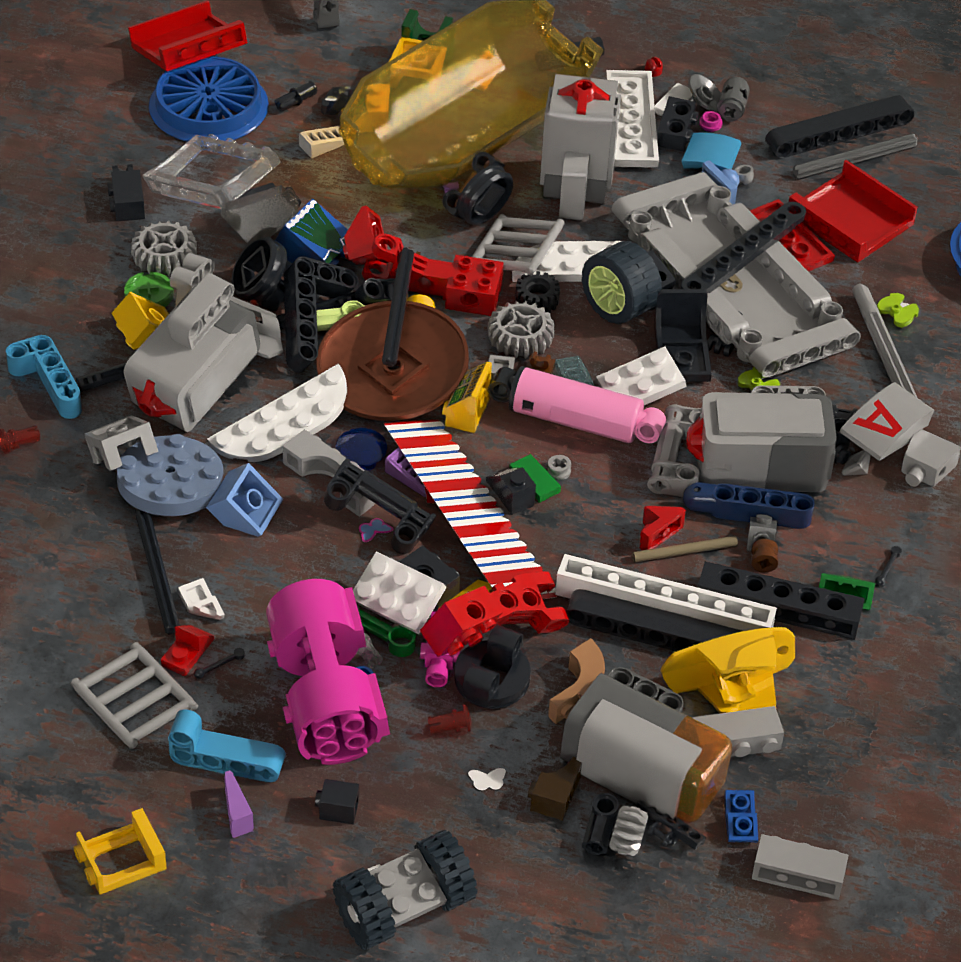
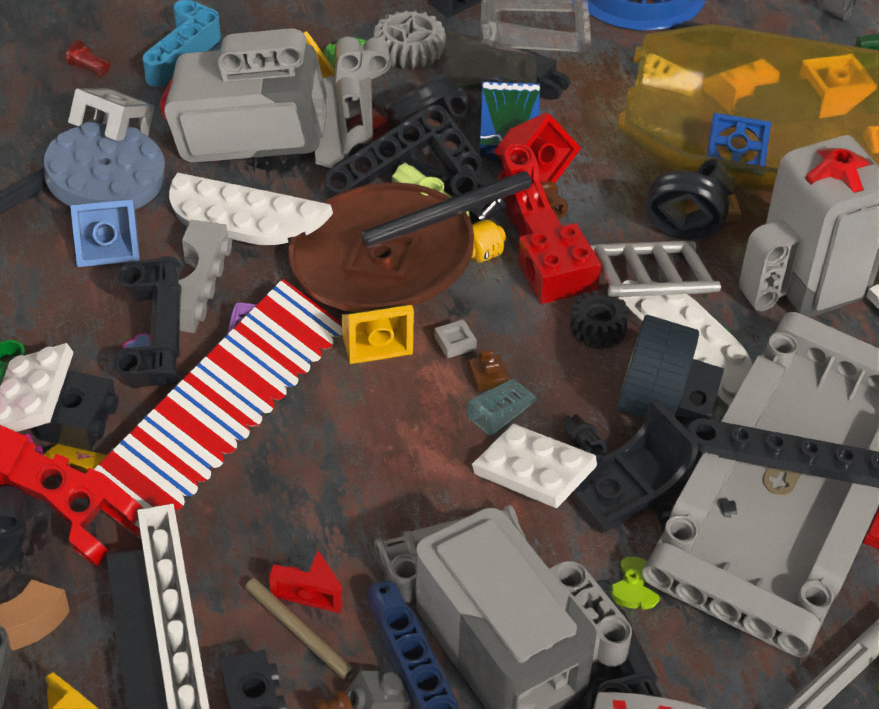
camera: 60 degrees right, 0 degrees up
clear blue dish [336,428,388,470] -> none
black slope [486,467,536,515] -> none
light grey gear [487,301,555,359] -> none
bright pink piece [488,366,666,443] -> none
green tile [509,454,561,503] -> none
light grey bush [548,455,571,480] -> none
none -> black axle [564,414,607,460]
none -> blue piece [705,113,771,177]

